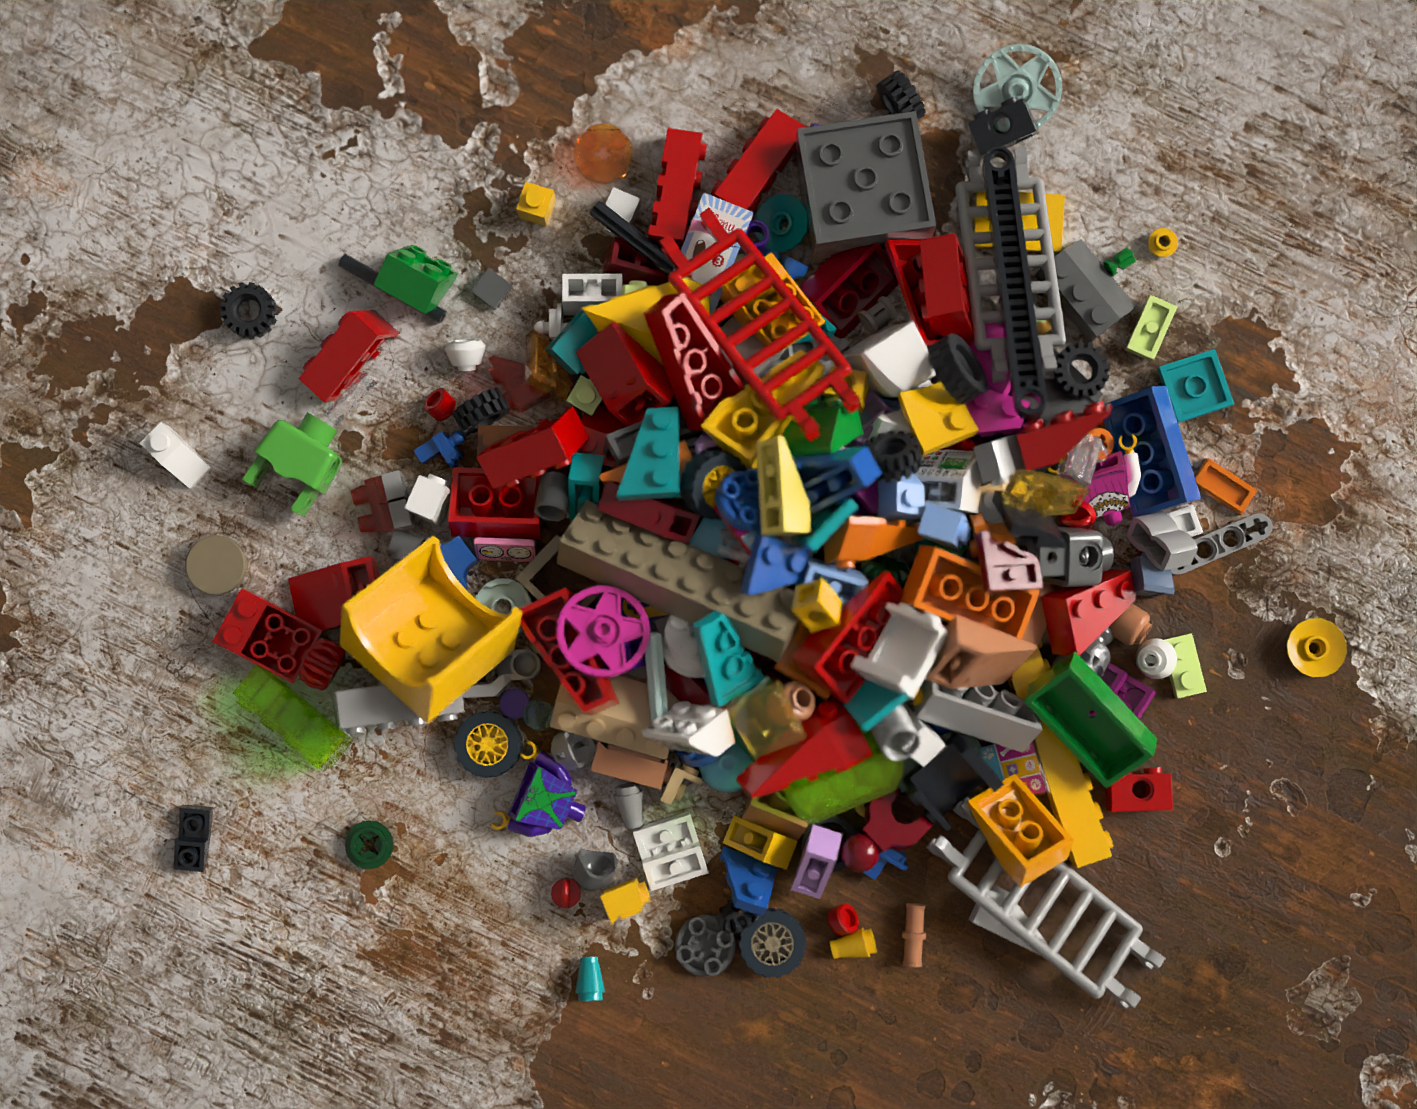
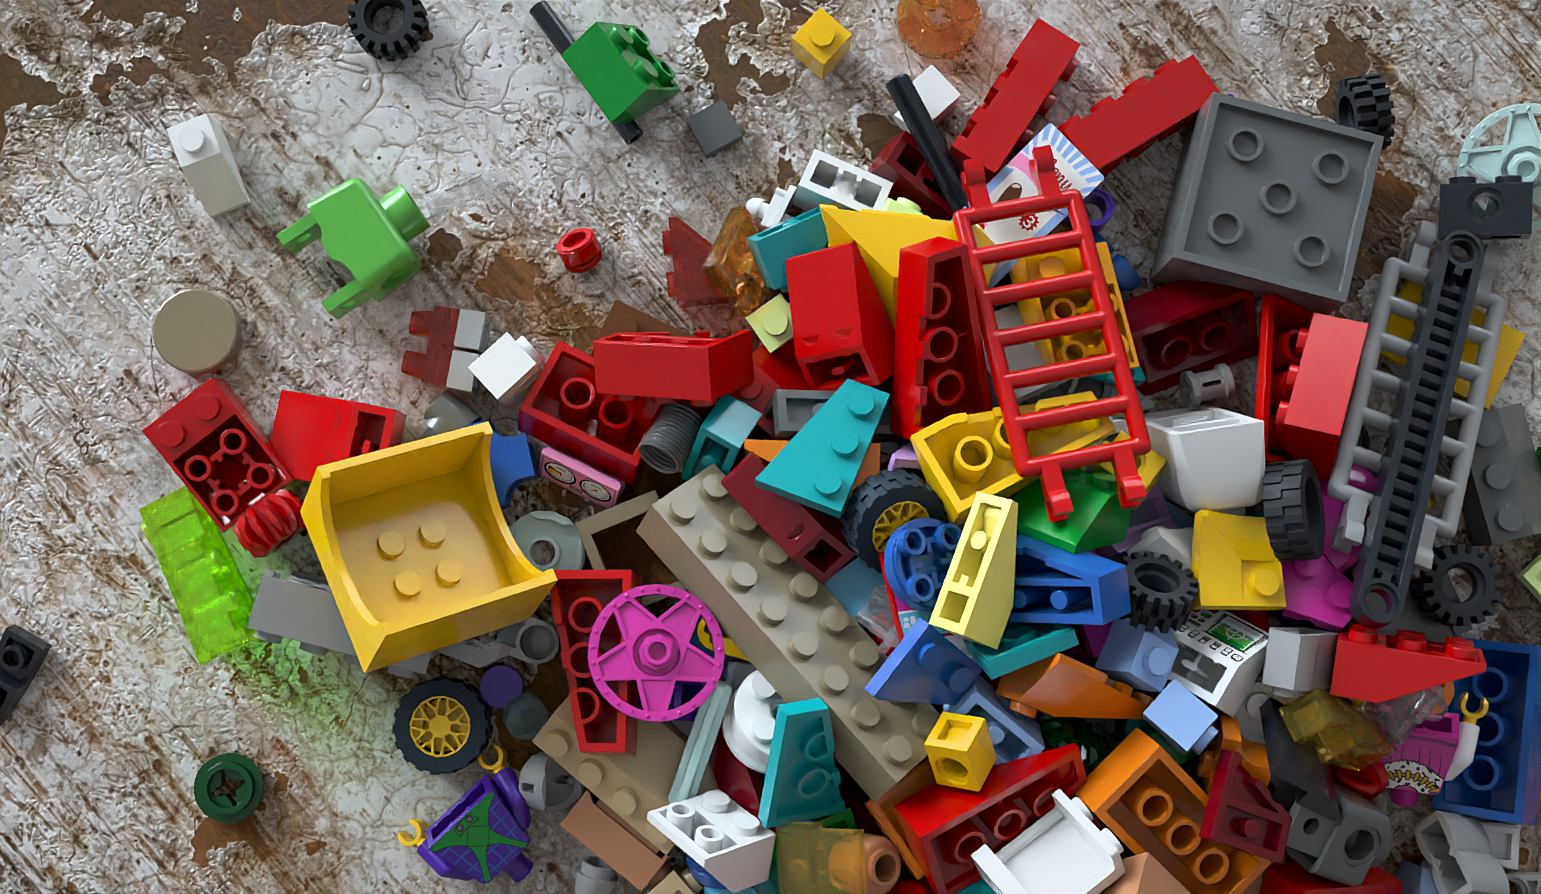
camera: 25 degrees right, 0 degrees up
red wedge [298,310,400,403] -> none
blue piece [414,430,466,468] -> none
white cone [445,338,485,371] -> none
black tyre [452,387,511,435] -> none
teal dish [755,194,809,253] -> none

